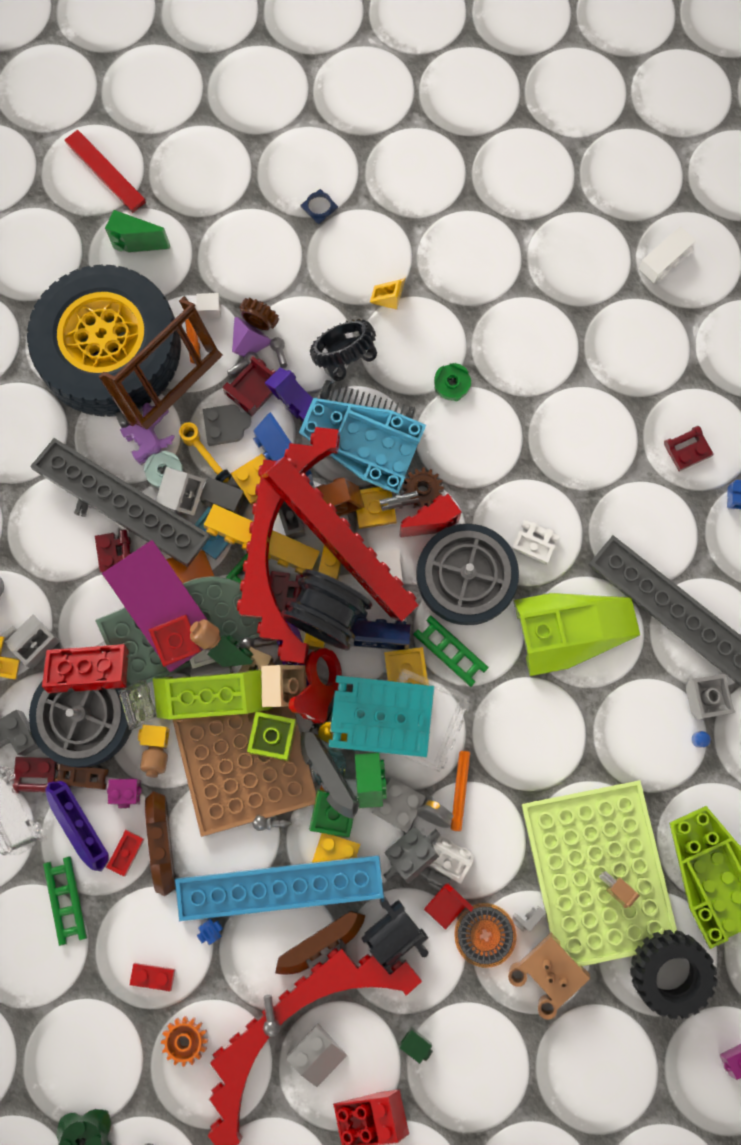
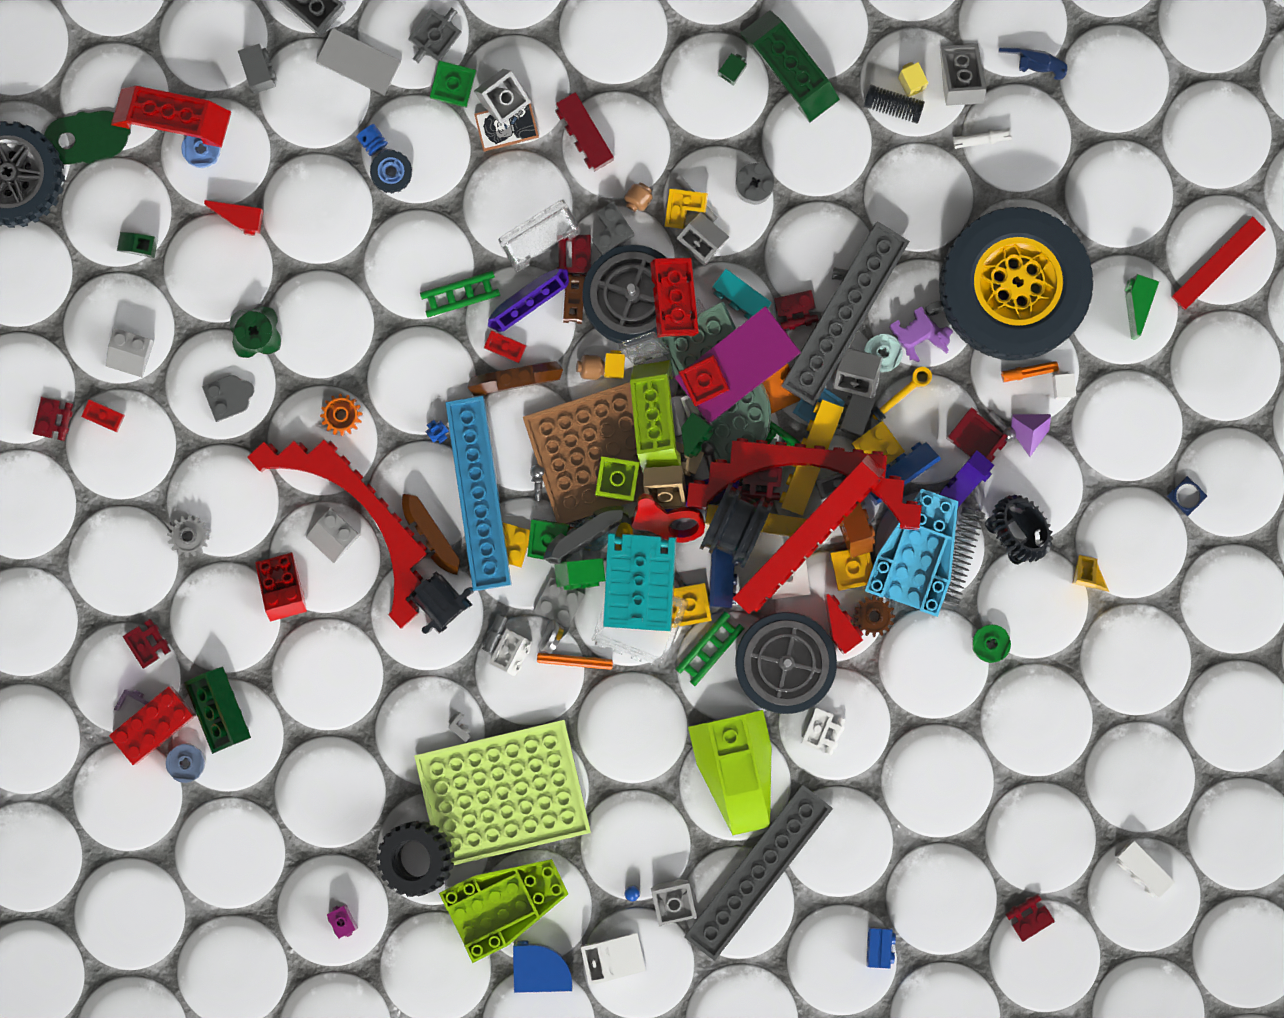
camera: 85 degrees right, 10 degrees up
reddish brown piece [98,296,223,430] -> none
magenta head [107,779,142,808] -> none
red plate [129,963,175,991] -> none
medium nougat head [190,619,220,649] -> none
dark grey plate [203,405,251,446] -> none
reddish brown gear [239,298,279,330] -> none
flat silver bar [263,995,280,1037] -> none
flat silver bar [270,337,288,368] -> none
dark grey pin [379,491,420,512] -> none
dark grey plate [383,826,441,884] -> none
dark green brick [399,1027,433,1064] -> none
red piece [424,883,474,930] -> none
piece [454,903,516,968] -> none
medium nougat piece [508,932,590,1020] -> none
medium nougat piece [599,871,640,908] -> none
dark red plate [664,426,714,472] -> none
none -> teal brick [712,269,772,320]
none -> dark red plate [1005,893,1055,942]

